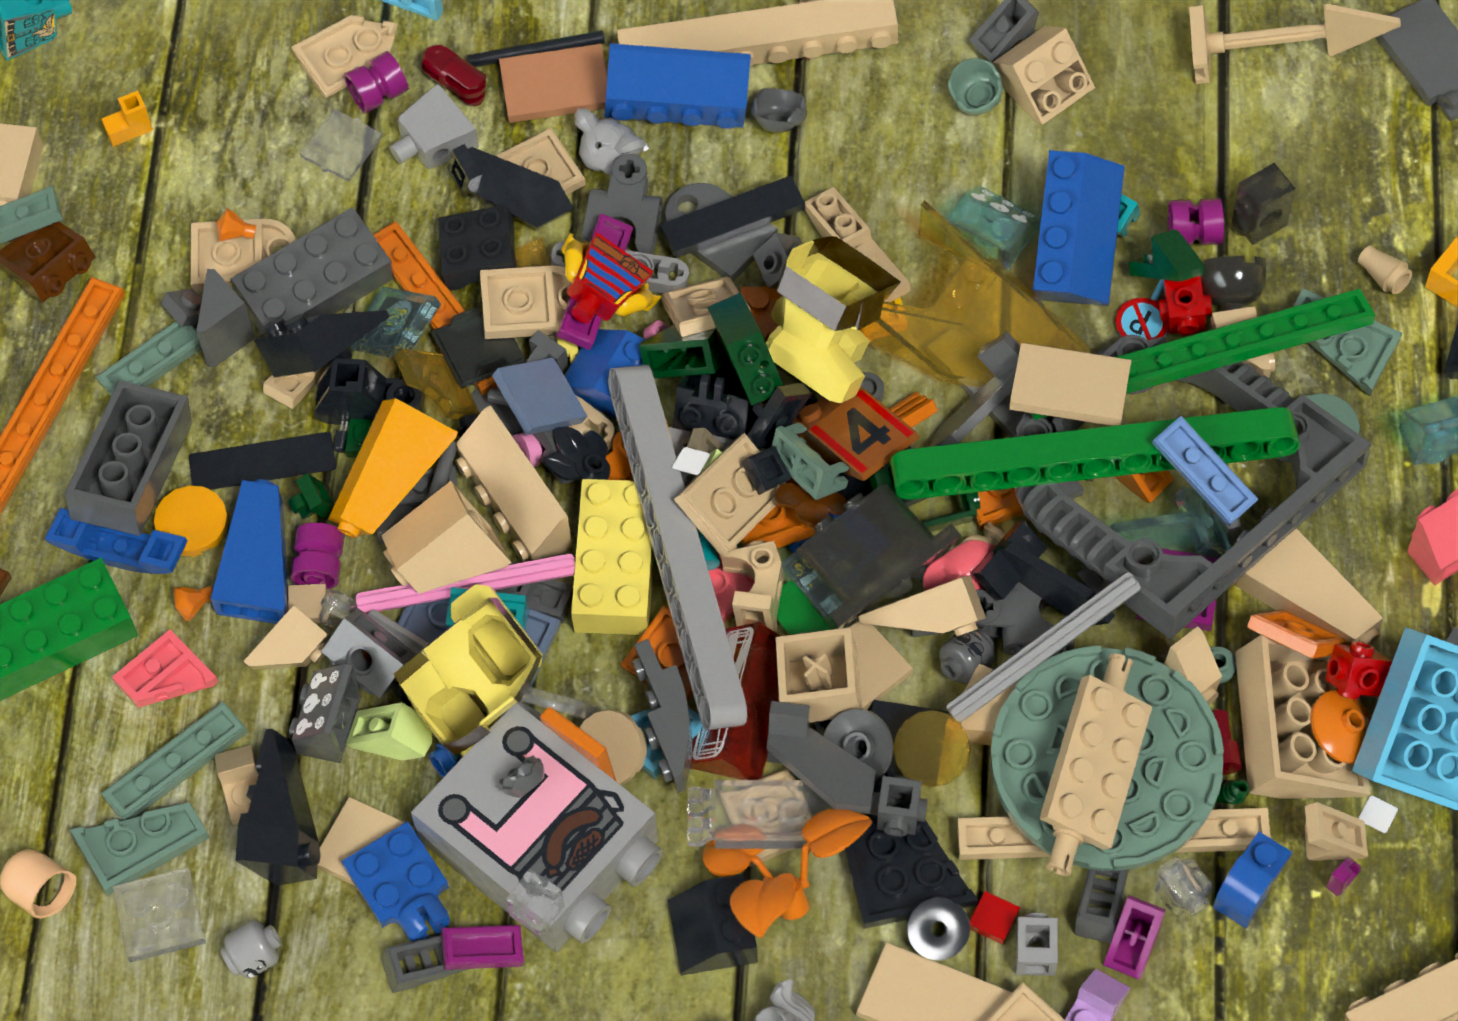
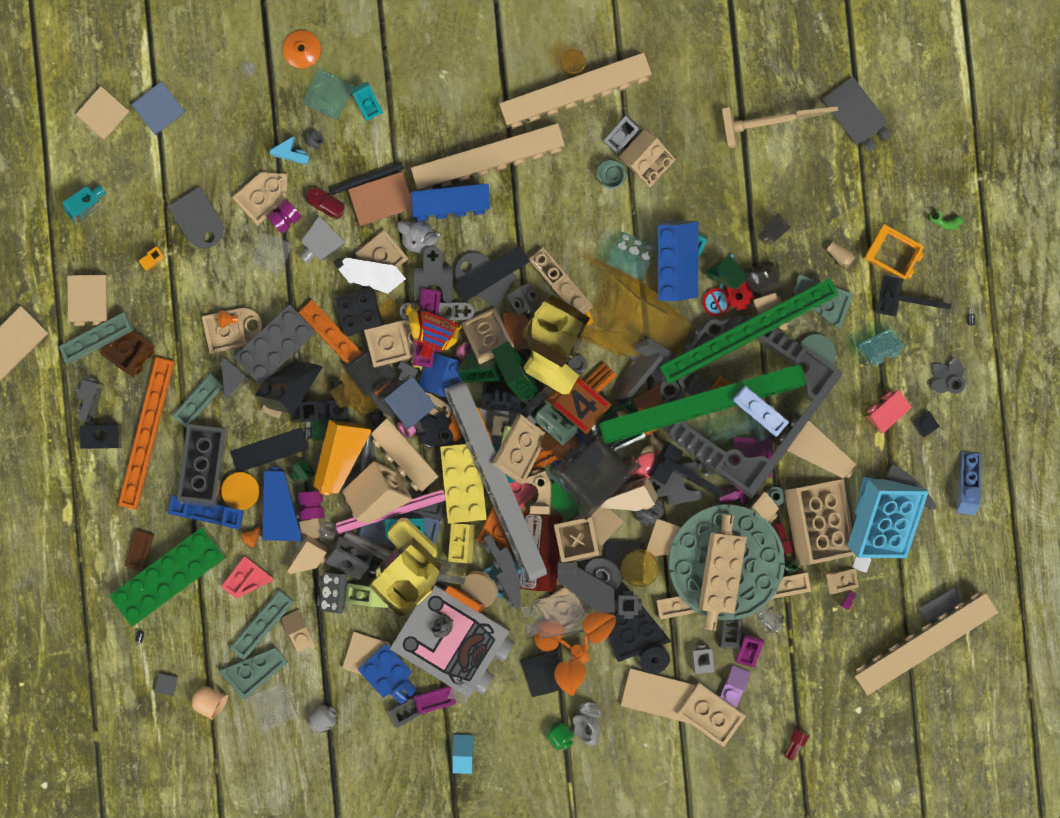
camera: 10 degrees left, 25 degrees up
dark grey plate [161,289,202,327] -> none
black wedge [235,729,321,886] -> none
clear light blue tile [350,287,441,361] -> none
white sticker [672,447,710,475] -> none
black tile [741,446,792,495] -> none
dark grey hair [751,87,807,133] -> none
light grey axle [946,572,1141,723] -> none
red tile [969,891,1020,945] -> none
tan tile [1009,343,1131,426] -> none
magenta wheel [1168,198,1224,246] -> none
blue brick [1213,831,1292,929] -> none
orange tile [1247,610,1347,659] -> none
orange dish [1310,690,1371,764] -> none
red brick [1325,641,1392,699] -> none
none -> dark grey tile [168,187,224,249]
none -> light yellow hinge [448,523,475,563]
none -> magenta tile [717,485,747,506]

